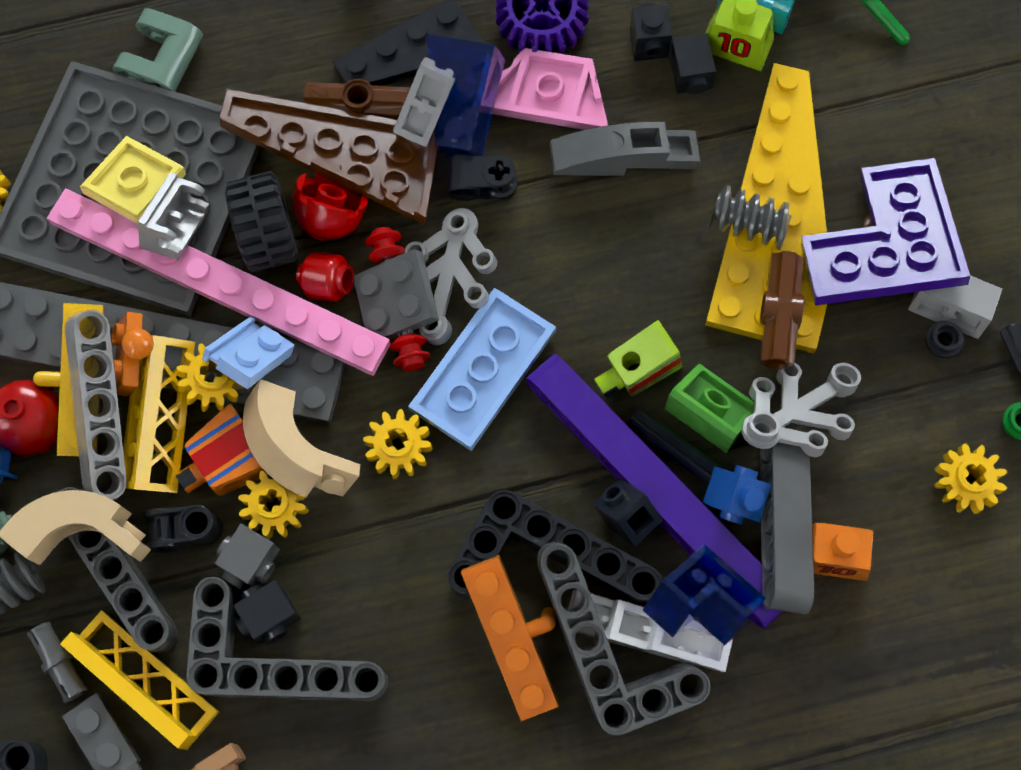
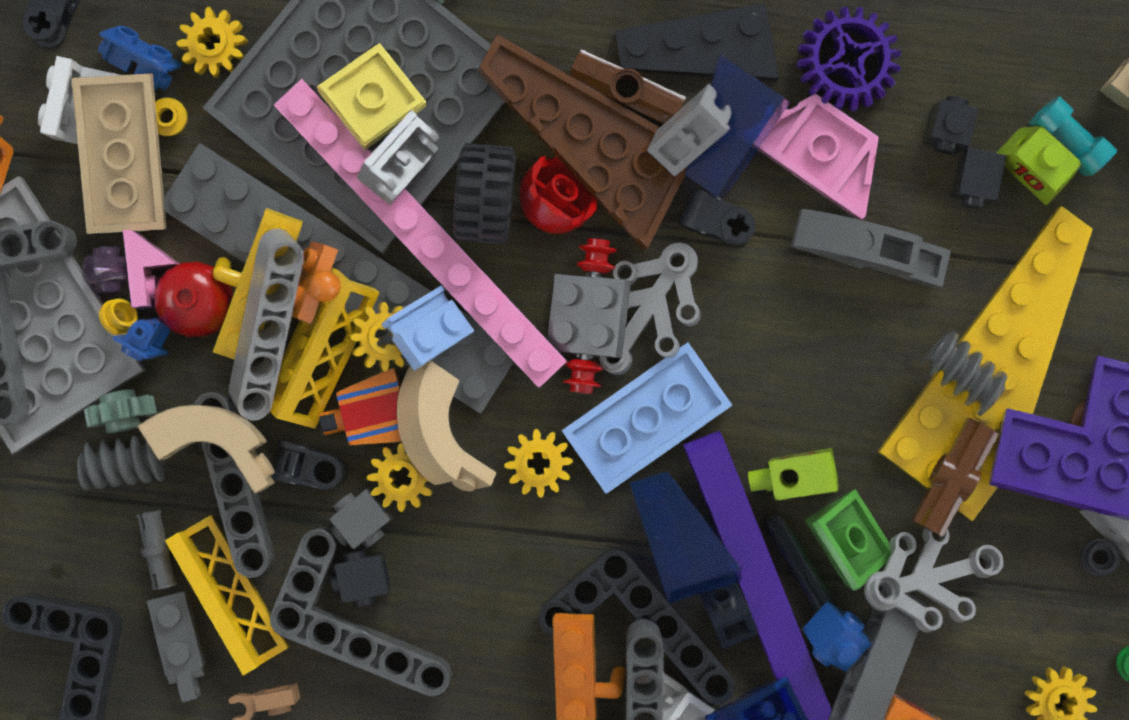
camera: 15 degrees right, 15 degrees up
red head [296,252,354,302] -> none
none -> clear blue wedge [630,472,742,603]

